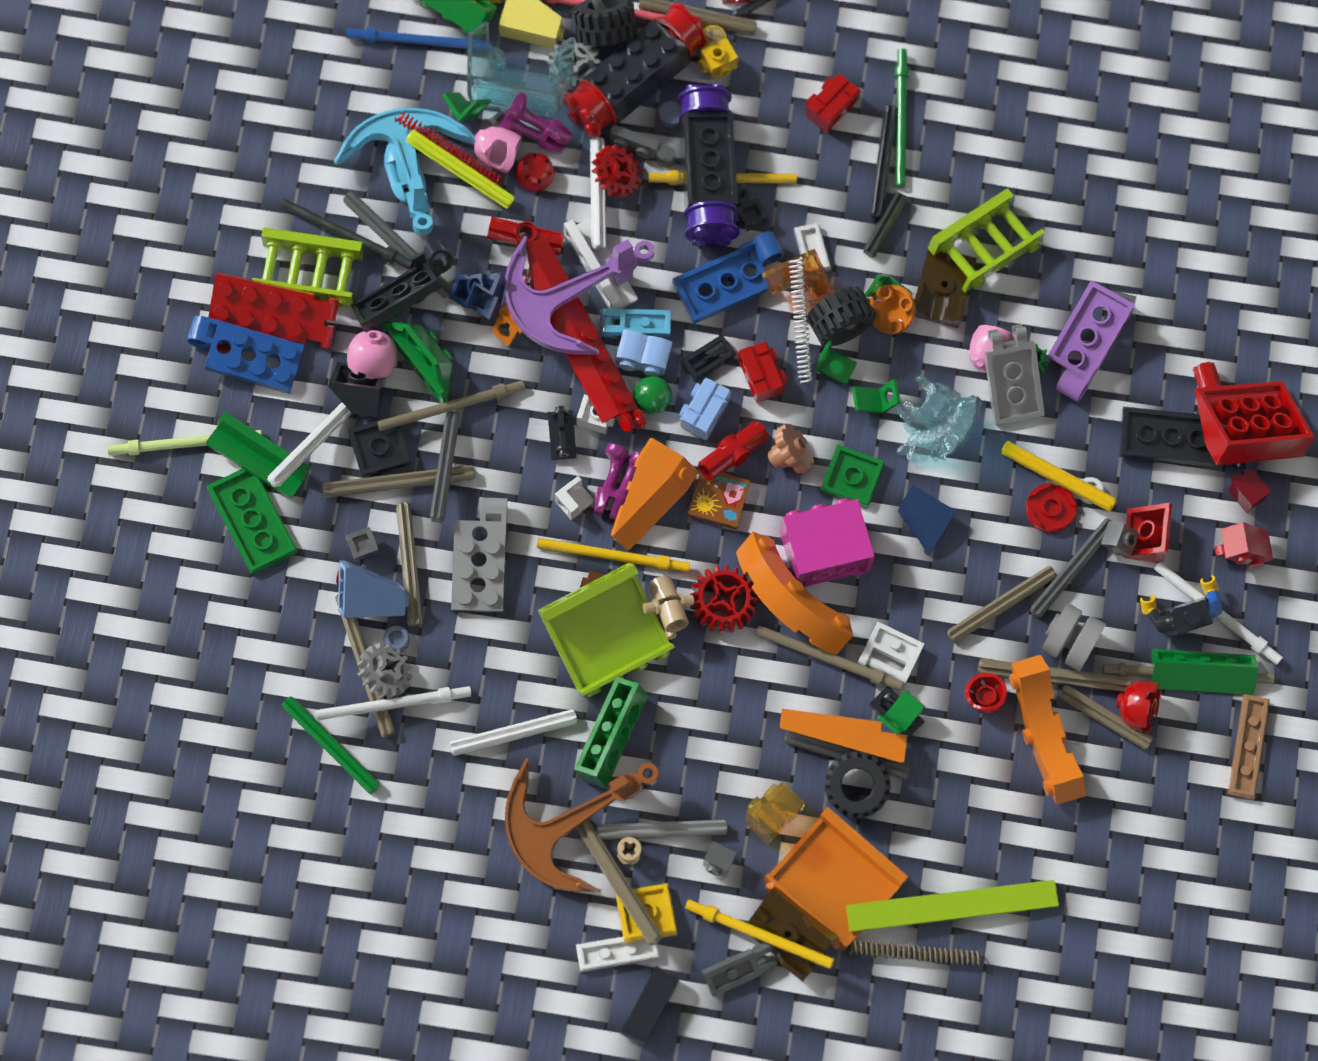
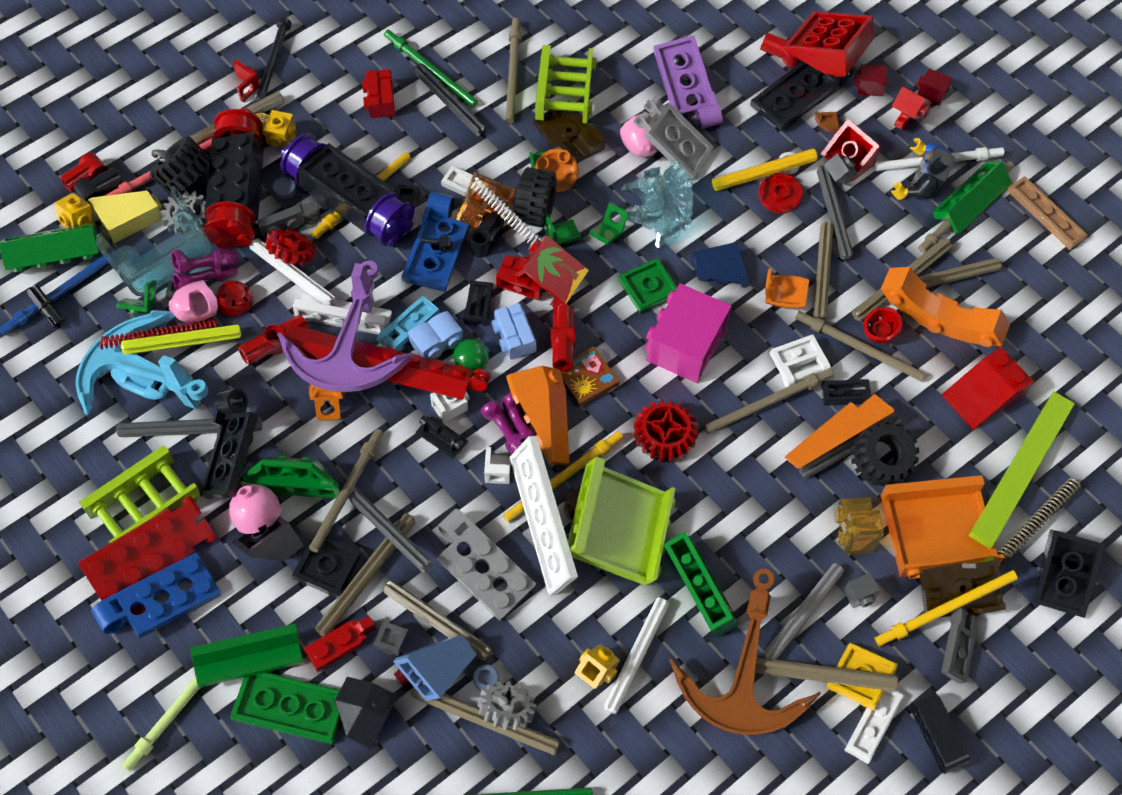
camera: 45 degrees left, 10 degrees down
white axle [267,403,352,487] -> none
pearl dark grey bar [281,199,414,270] -> none
white bar [315,686,471,721] -> none
dark blue slope [448,273,505,320] -> none
tan bush [617,837,641,866] -> none
tan pin [643,576,694,640] -> none
orange brick [736,532,853,656] -> none
nougat plant [768,423,814,473] -> none
pearl dark grey axle [863,192,907,258] -> none
green bracket [878,690,925,735] -> none
light grey wheel [1041,603,1106,672] -> none
red cylinder [1116,680,1161,734] -> none
none -> black axle [27,284,65,328]
none -> red hinge [304,616,376,672]
none -> black slope [334,677,398,749]
none -> black hand [421,235,452,253]
none -> black piece [470,211,505,258]
none -> dark tan bar [505,18,522,124]
none -> white tile [510,436,578,595]
none -> red panel [514,235,589,308]
none -> yellow brick [575,644,620,689]
none -> orange piece [765,268,809,308]
none -> dark tan bar [795,310,926,382]
none -> dark orange tile [814,112,840,133]
none -> dark red brick [916,68,952,106]
none -> red slope [941,347,1034,430]
none -> black slope [1033,529,1106,618]

